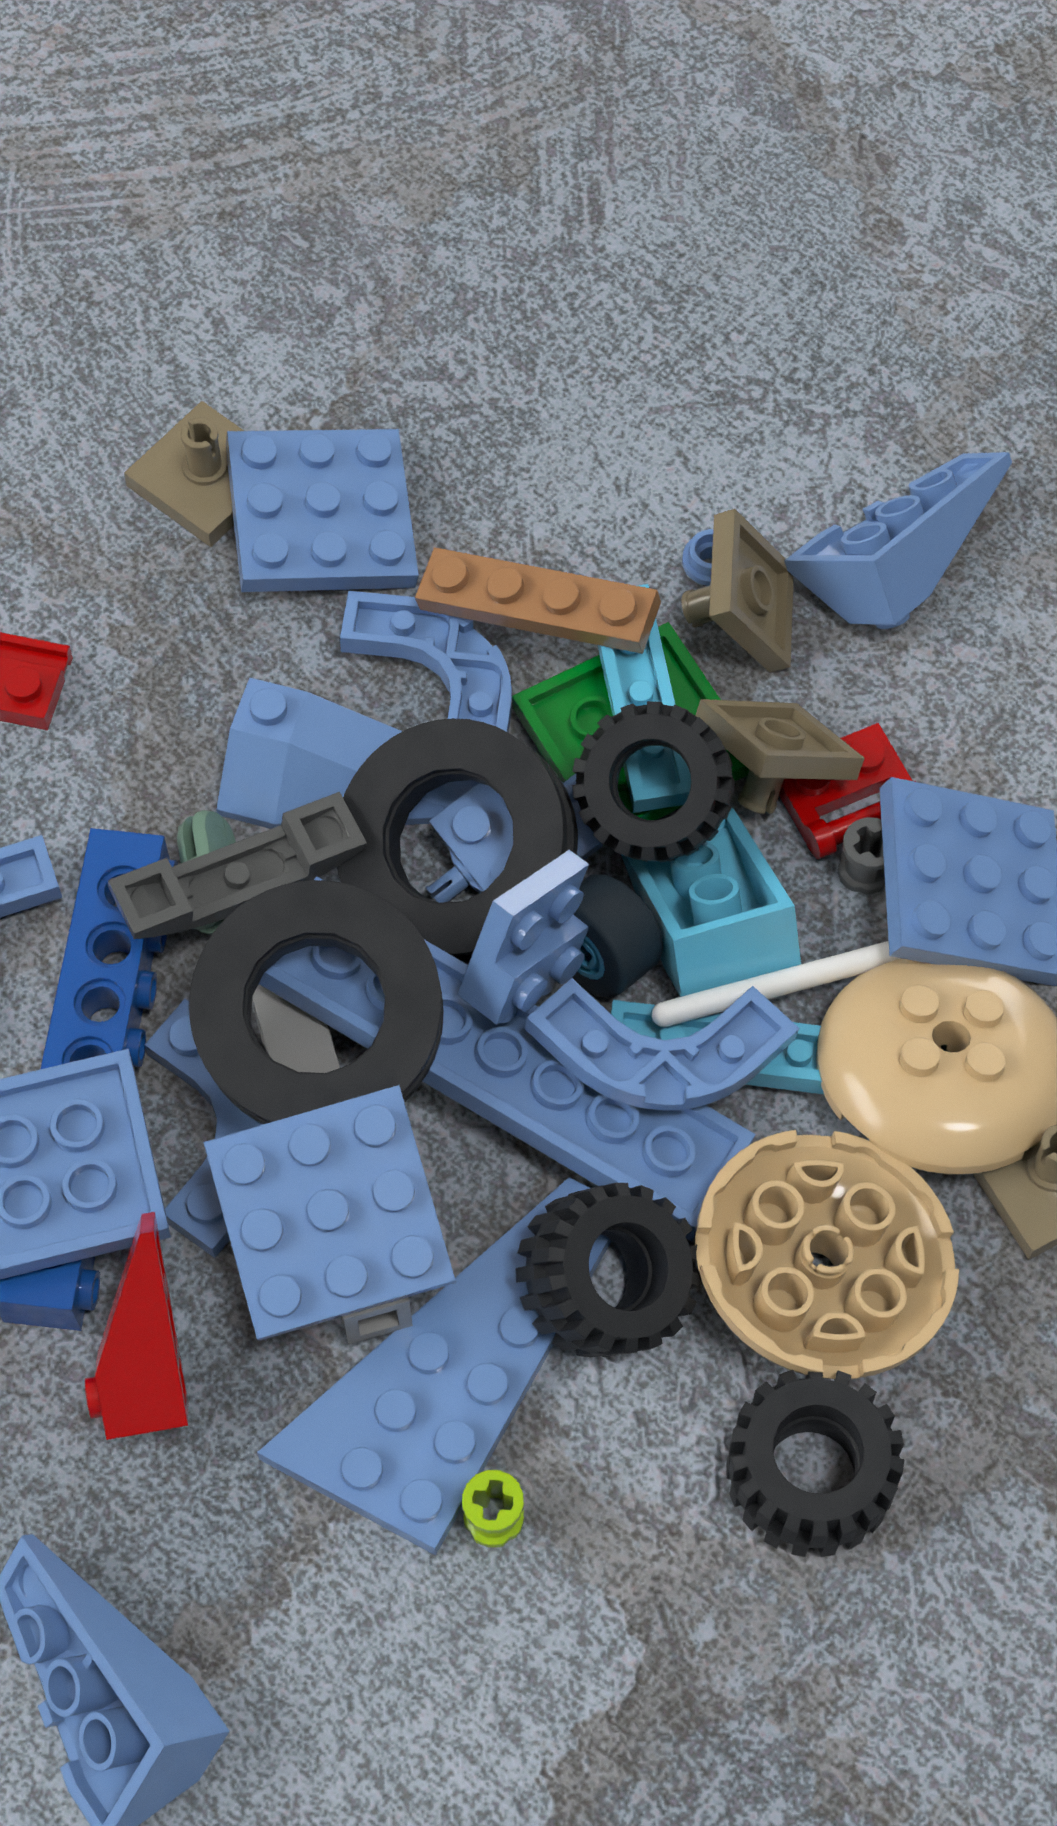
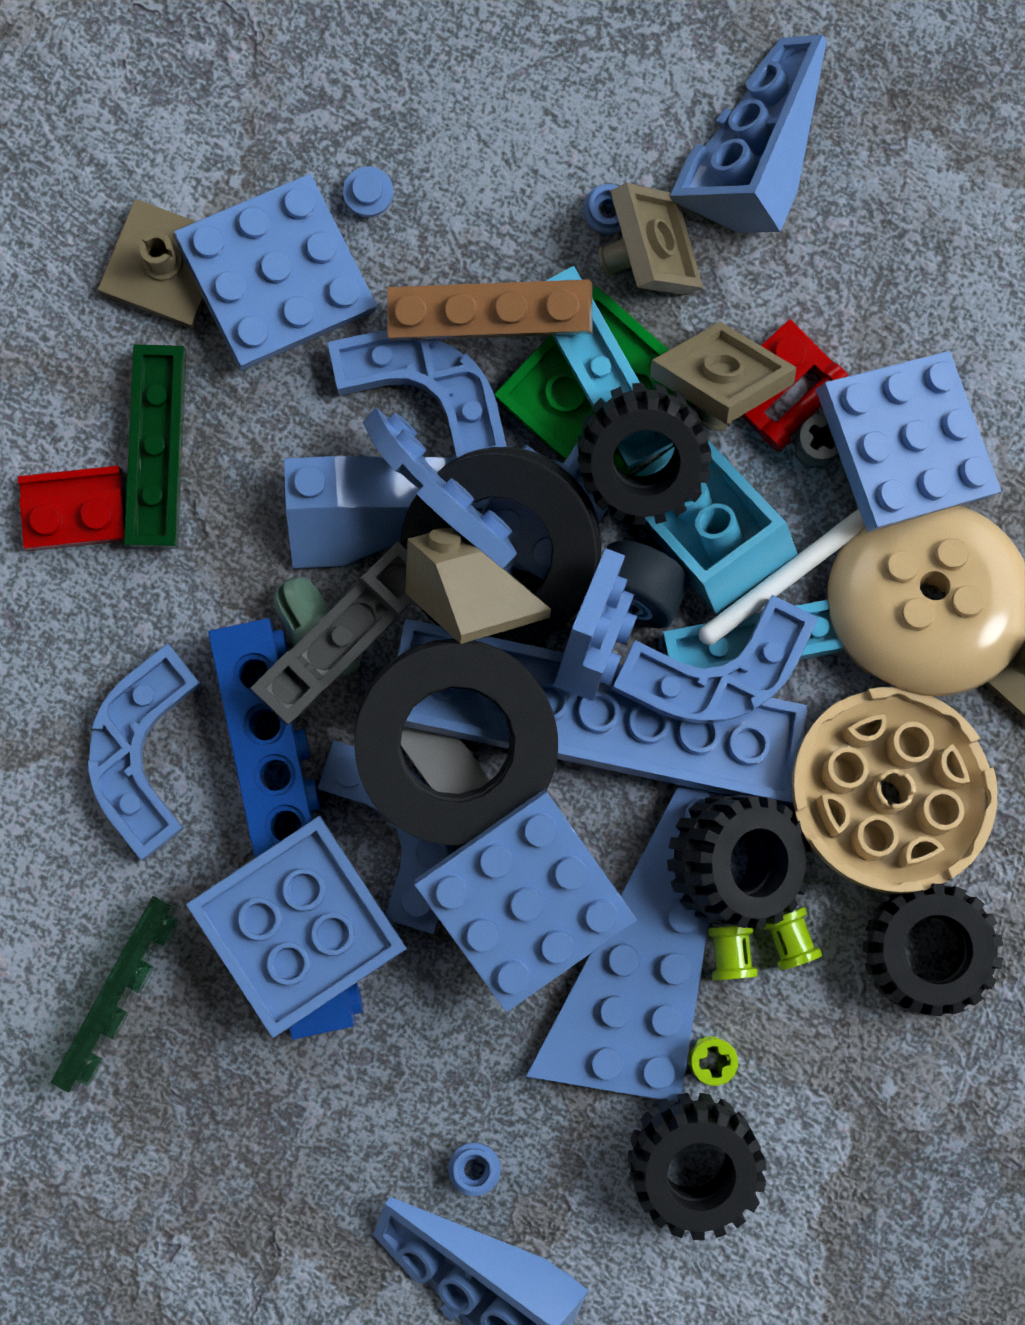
camera: 20 degrees left, 20 degrees up
red slope [85,1212,189,1440] -> none
none -> dark green plate [124,344,187,549]
none -> medium blue plate [343,166,393,217]
none -> medium blue plate [363,407,517,568]
none -> dark tan slope [405,527,551,644]
none -> medium blue plate [448,1142,500,1196]
none -> black tyre [627,1093,767,1240]
none -> lime bush [708,926,758,981]
none -> lime bush [764,906,823,971]

